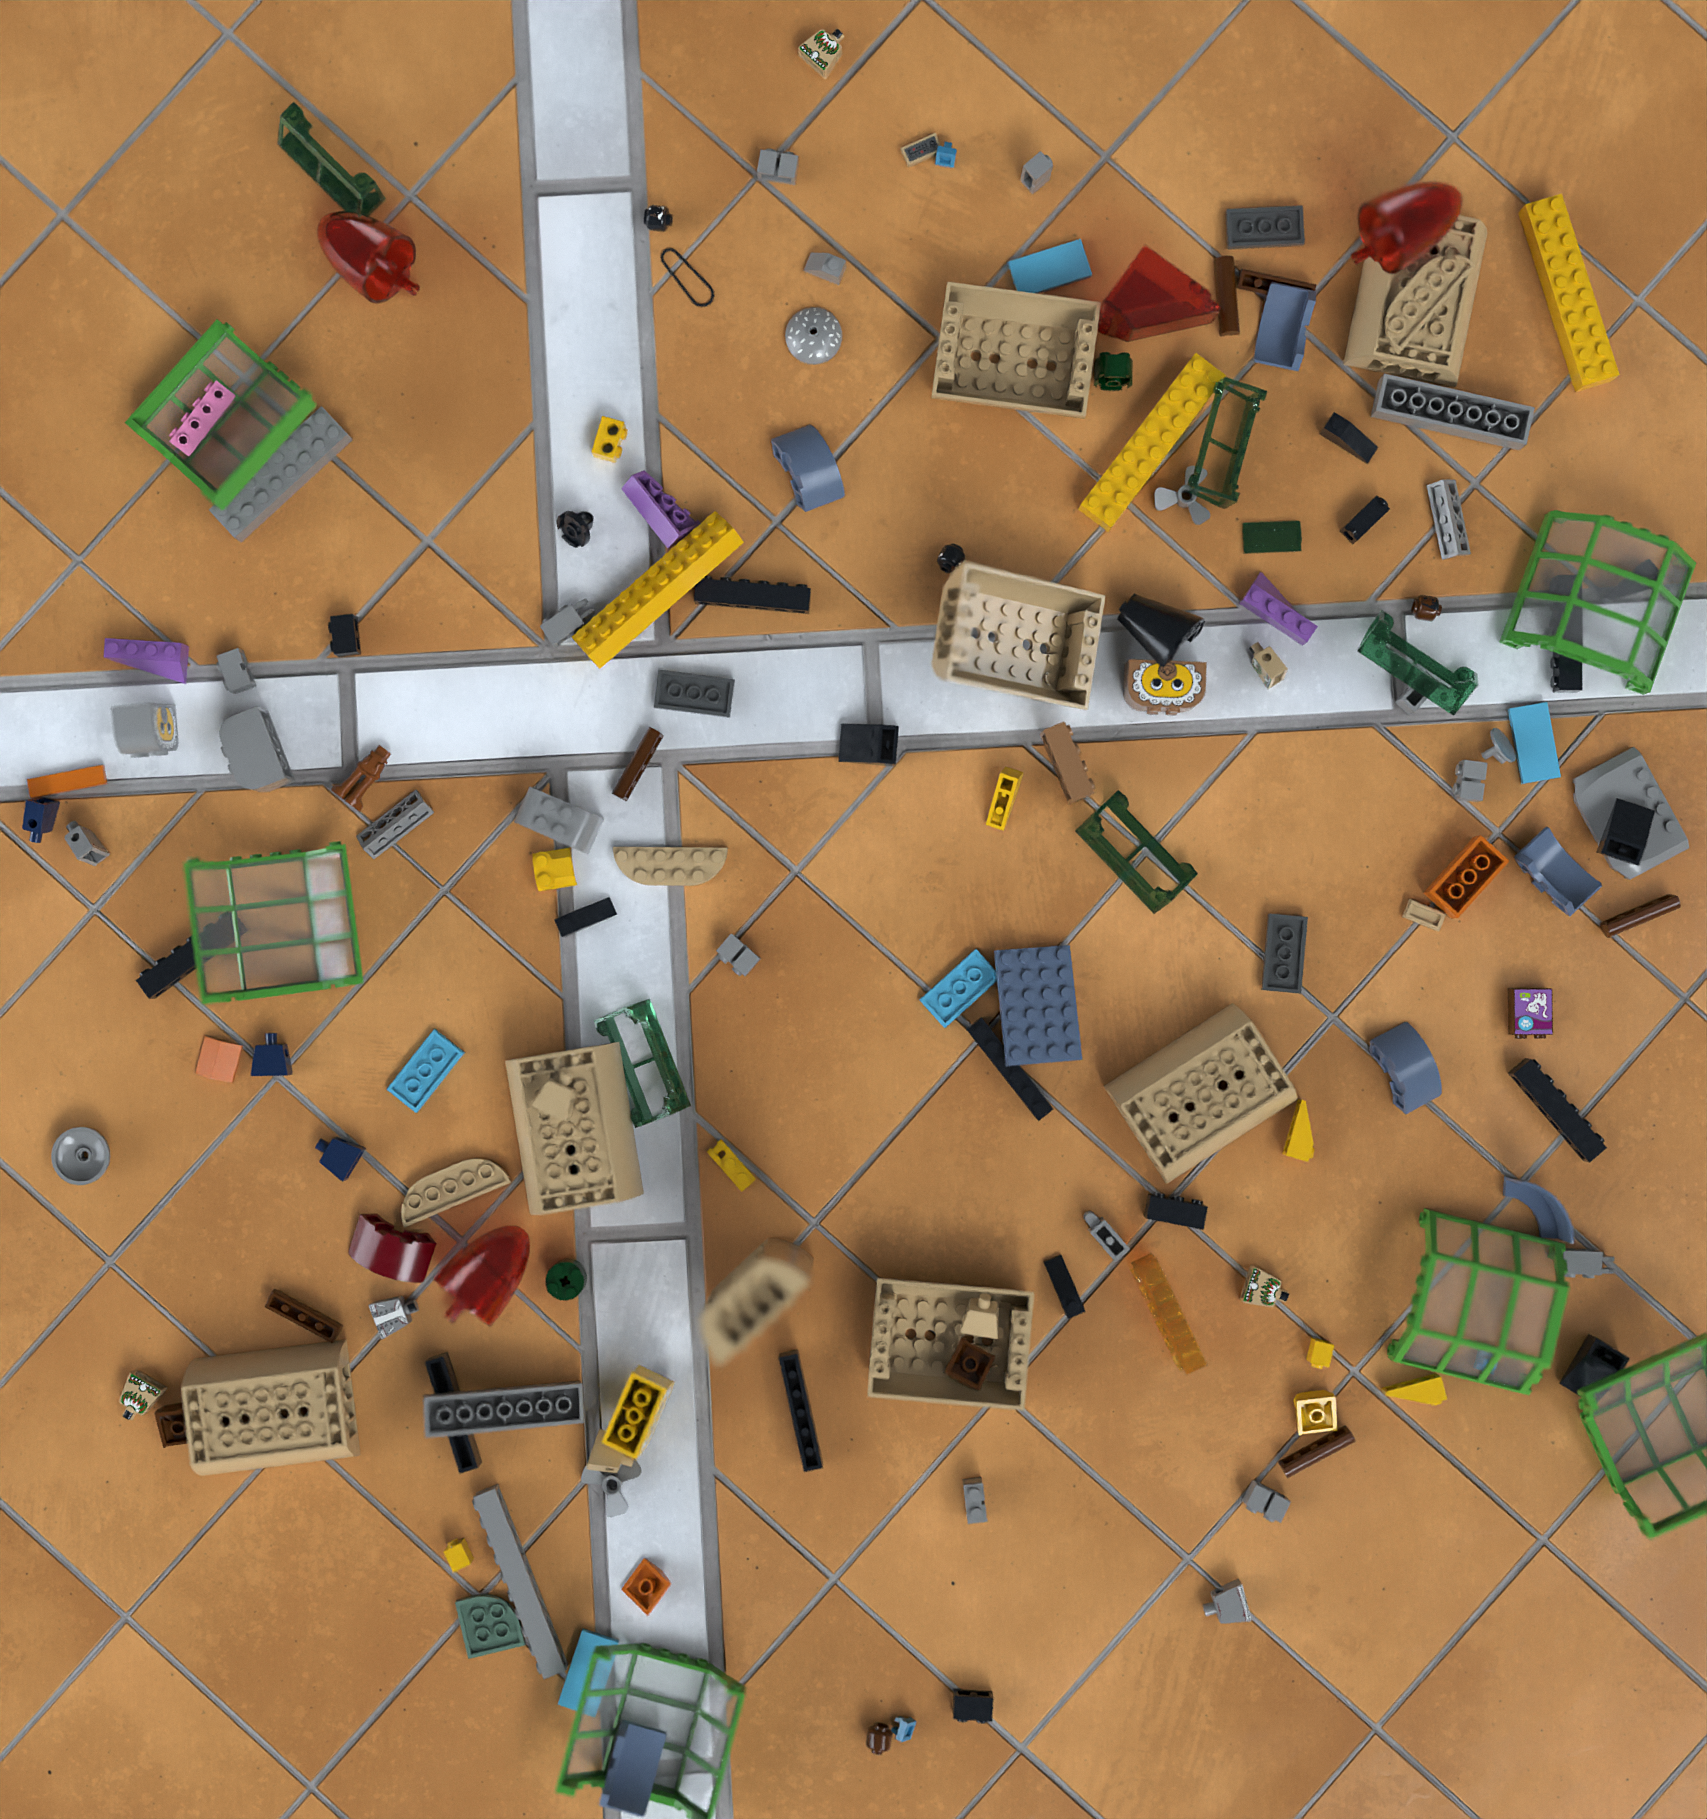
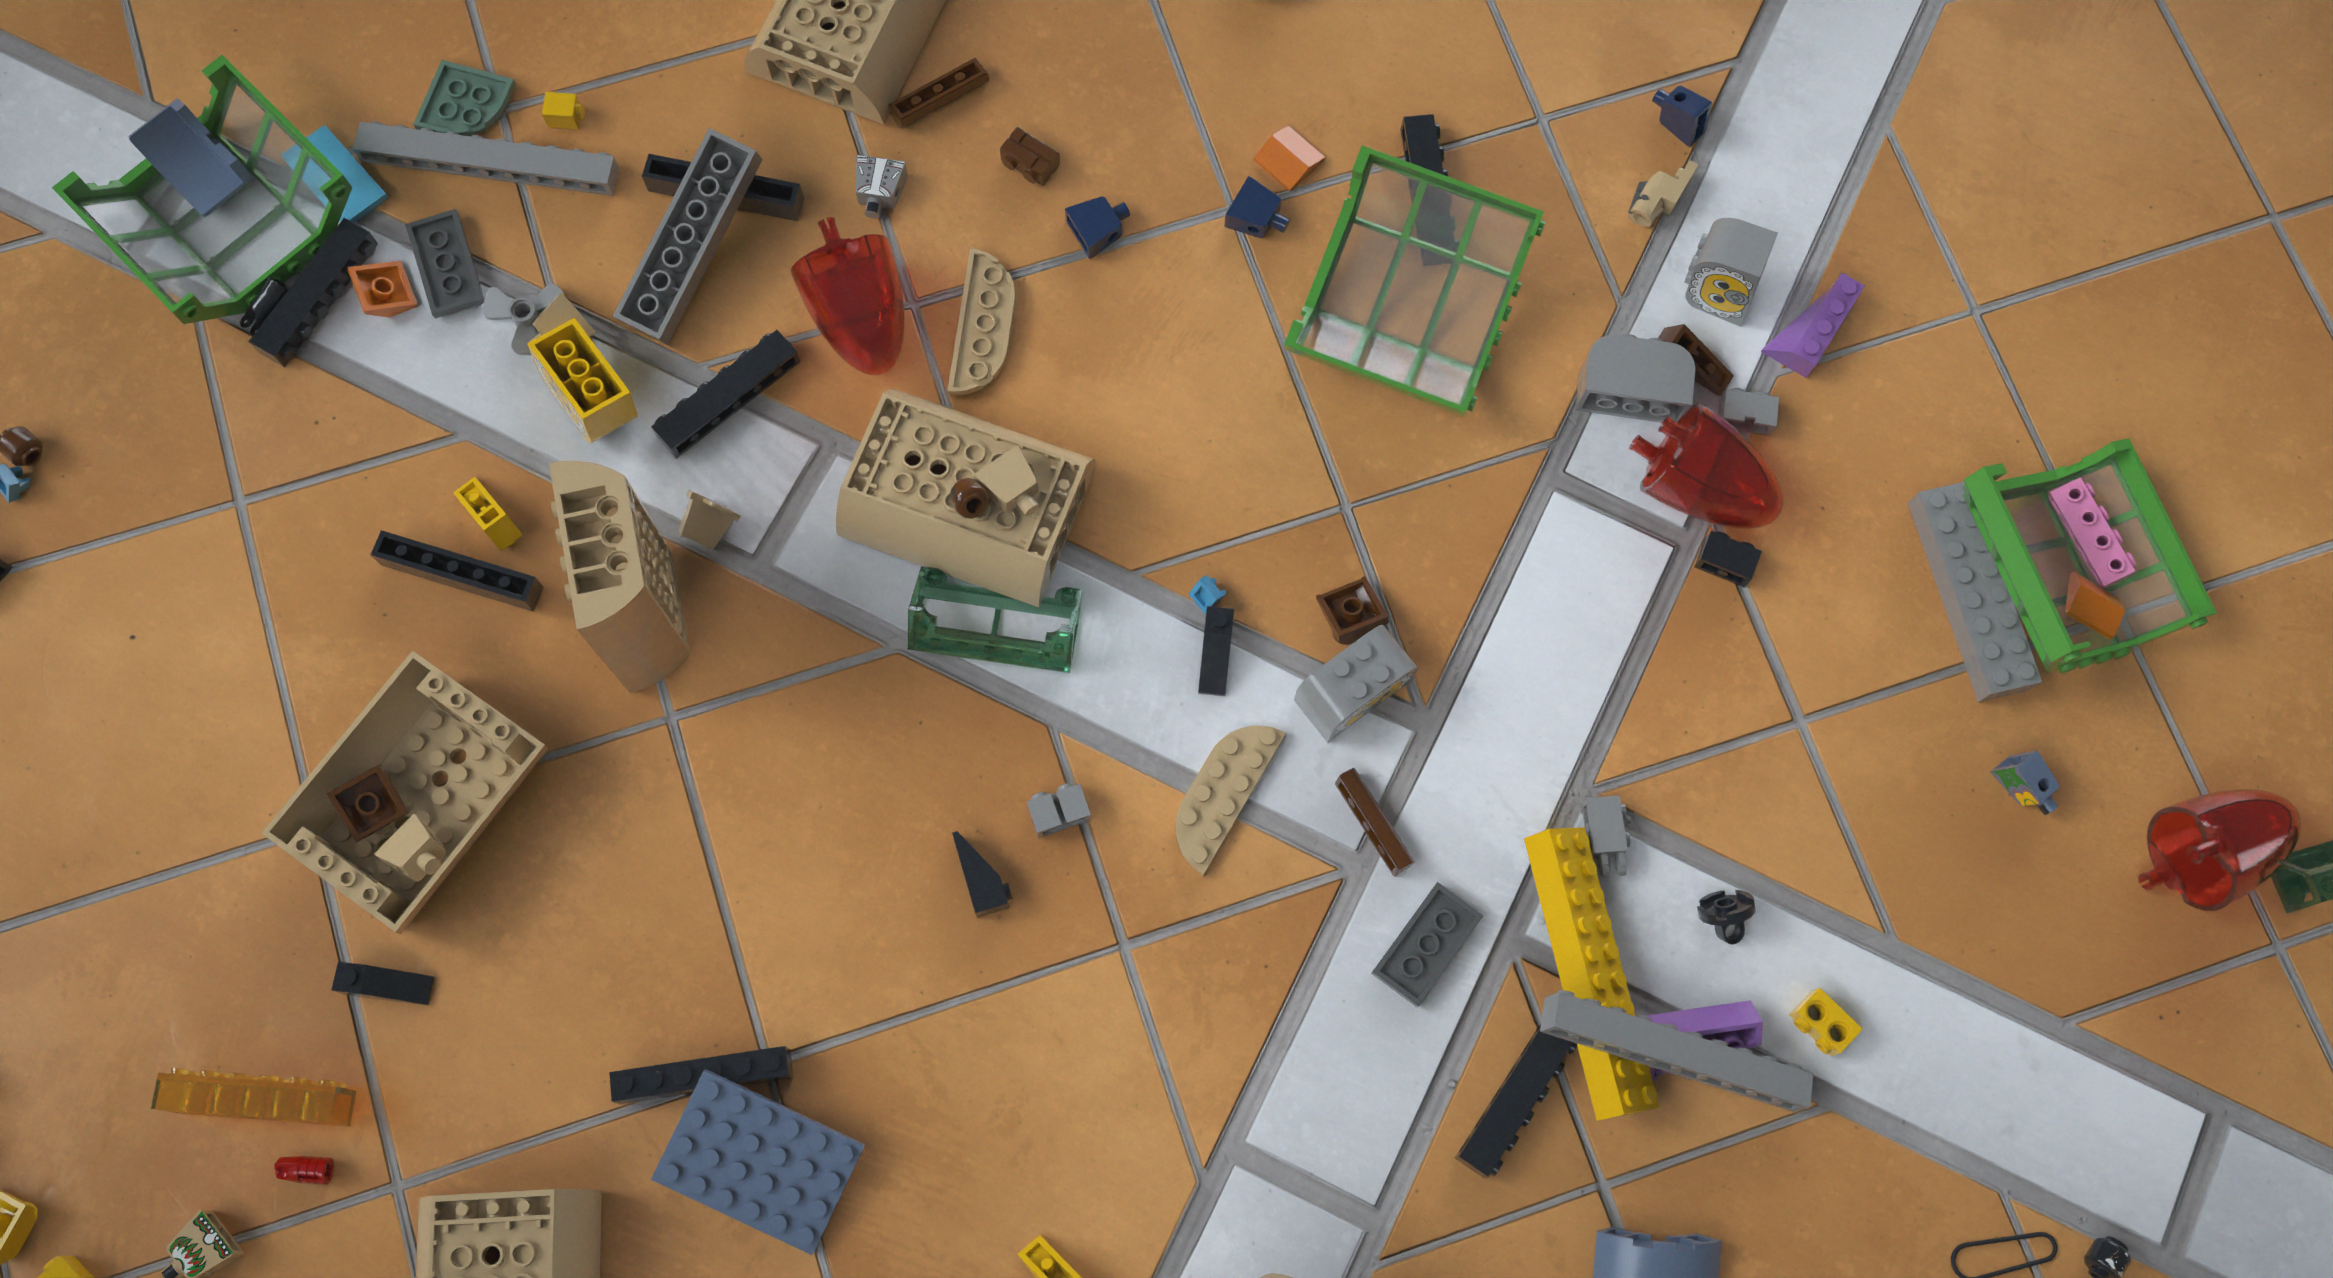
camera: 110 degrees right, 15 degrees down
orange tile [27,765,108,798] -> none
light grey torso [64,821,110,866] -> none
dark orange piece [331,745,391,812] -> none
dark red panel [348,1213,437,1283] -> none
light grey fence [356,789,434,859] -> none
medium azure tile [386,1029,465,1113] -> none
yellow slope [532,848,577,892] -> none
dark green brick [545,1259,587,1301] -> none
yellow plate [706,1139,757,1192] -> none
black slope [838,724,899,767] -> none
medium azure tile [919,949,997,1028] -> none
light grey piece [962,1477,987,1524] -> none
light grey hinge [1083,1211,1130,1262] -> none
black brick [1144,1192,1208,1230] -> none
none -> black piece [240,276,289,336]
none -> black brick [248,218,378,367]
none -> red hinge [274,1156,334,1185]
none -> dark grey plate [405,209,485,318]
none -> yellow slope [453,477,523,551]
none -> black brick [651,329,801,459]
none -> tan container [678,490,741,550]
none -> reddish brown head [950,478,990,519]
none -> black slope [952,831,1013,918]
none -> reddish brown brick [1000,127,1060,186]
none -> dark azure tile [1188,575,1226,614]
none -> reddish brown slope [1316,576,1389,645]
none -> light grey brick [1540,990,1813,1112]
none -> tan plate [1628,160,1698,227]
none -> clear red windscreen [1629,402,1783,529]
none -> reddish brown slope [1658,324,1734,396]
none -> sand blue torso [1991,750,2059,815]
none -> orange slope [2065,571,2126,640]

